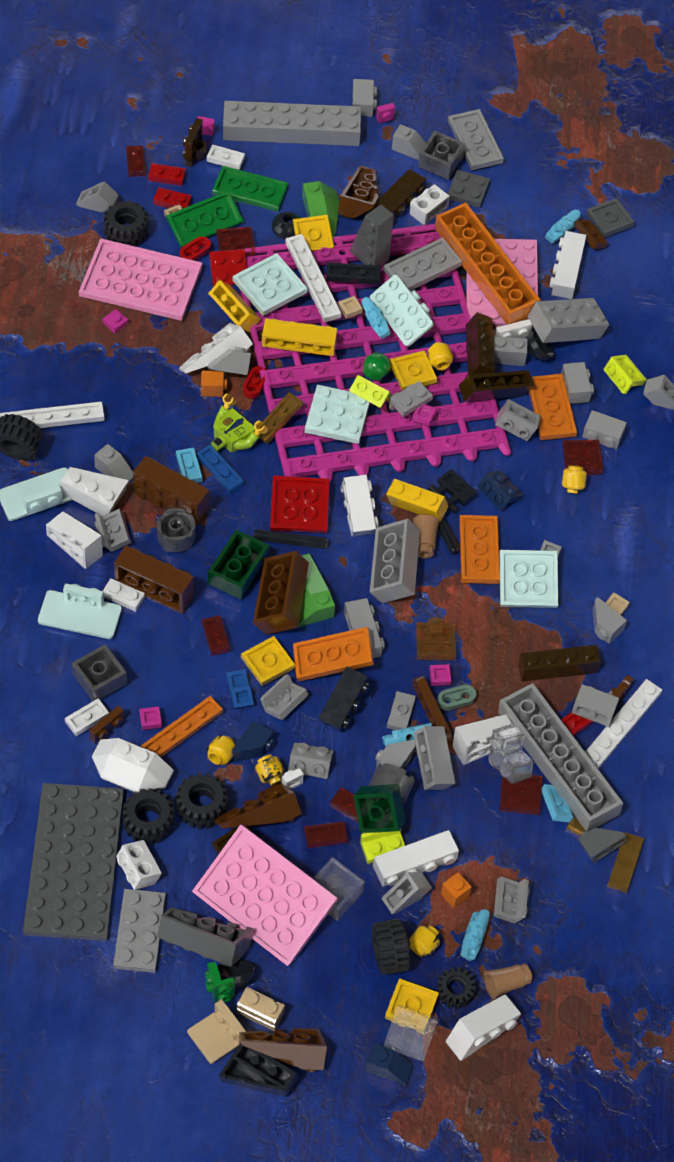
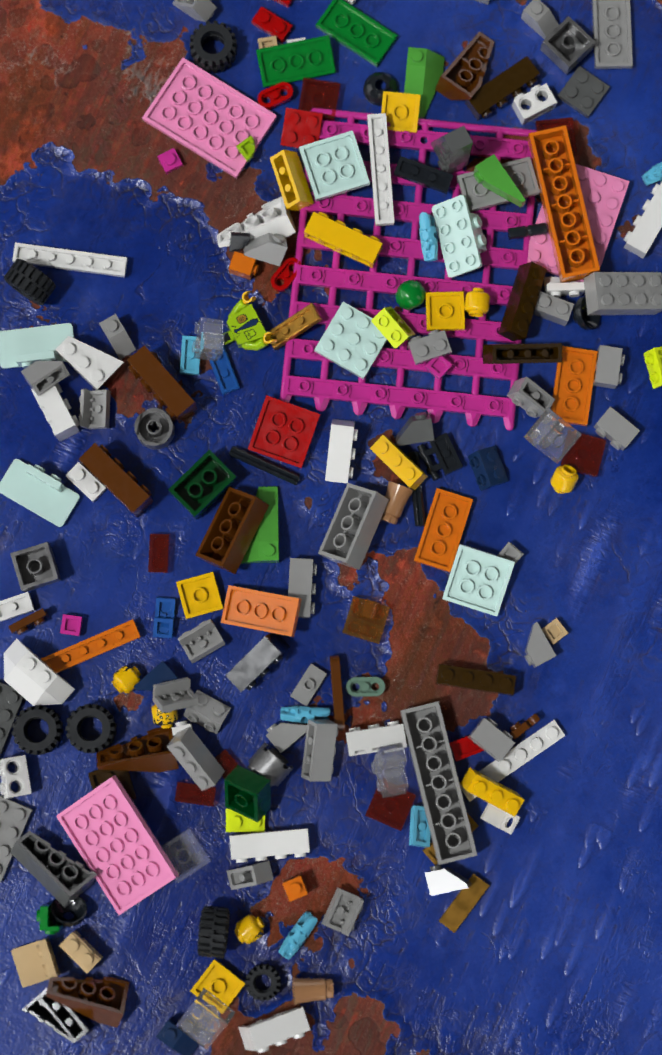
camera: 20 degrees right, 25 degrees up
tan plate [338,296,363,319] -> none
dark pink plate [429,664,451,686] -> none
none -> light grey slope [21,361,70,396]
none -> light grey bracket [153,677,198,713]
none -> light grey brick [167,727,225,791]
none -> clear brick [192,317,224,361]
none -> black tile [229,232,250,252]
none -> lime tile [236,136,255,163]
none -> dark grey slope [395,412,434,446]
none -> yellow brick [460,767,524,817]
none -> bright green slope [473,154,526,208]
none -> white bracket [481,803,520,835]
none -> black piece [508,223,547,240]
none -> clear brick [524,407,582,464]

